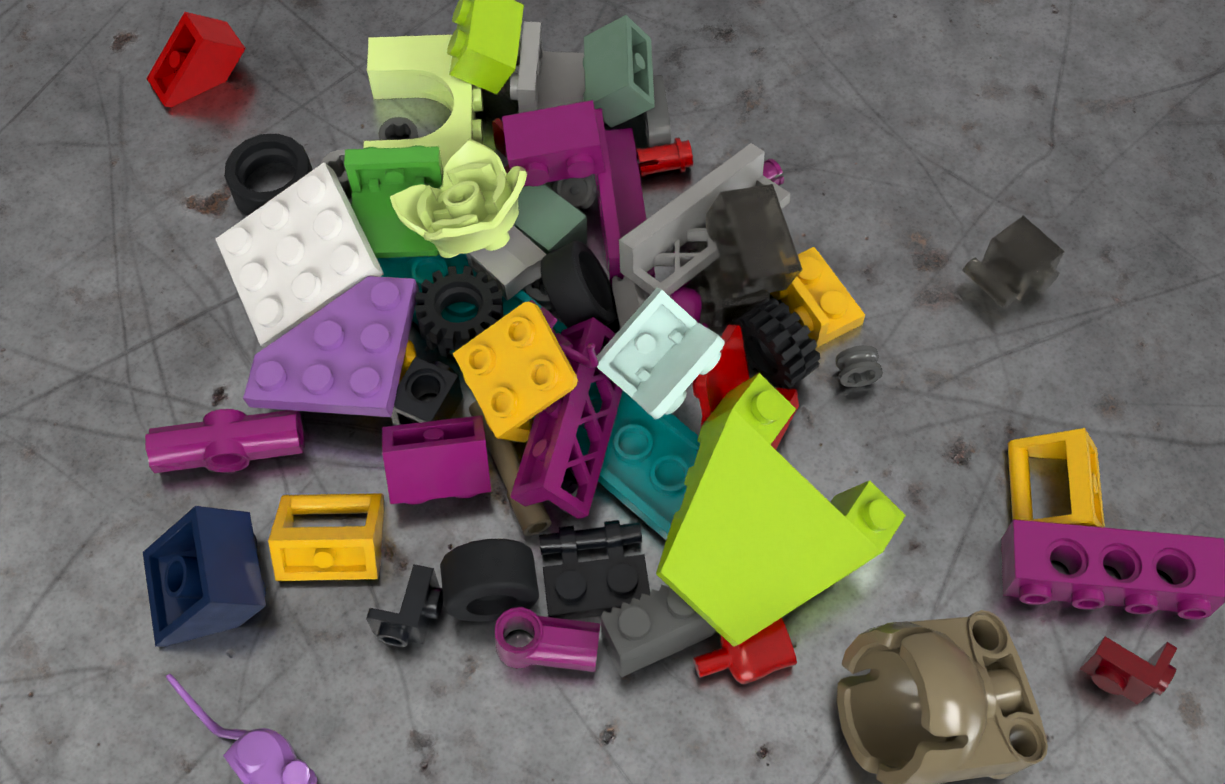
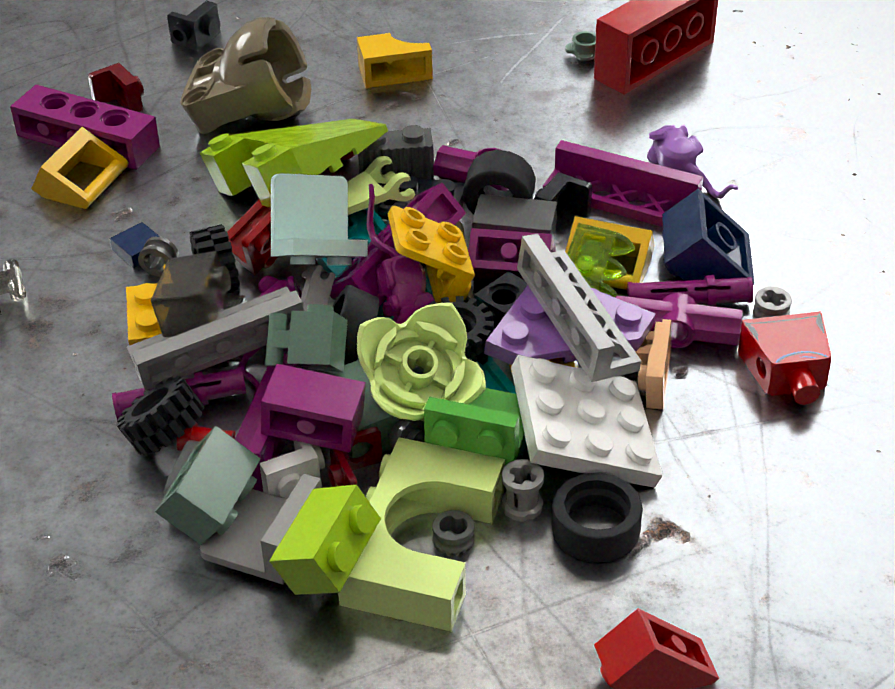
camera: 160 degrees left, 20 degrees down
none -> dark blue tile [109,222,160,268]
none -> black tyre [117,376,204,456]
none -> sand green brick [265,304,348,372]
none -> yellowish green flag [347,156,415,215]
none -> dark grey brick [472,194,557,240]
none -> light grey fence [517,233,642,382]
none -> magenta fence [543,140,703,227]
none -> clear neon green plate [567,223,635,298]
none -> magenta pin [627,275,753,307]
none -> light nougat plate [635,319,671,409]
none -> torso [738,311,831,405]
none -> light grey bush [753,286,793,318]

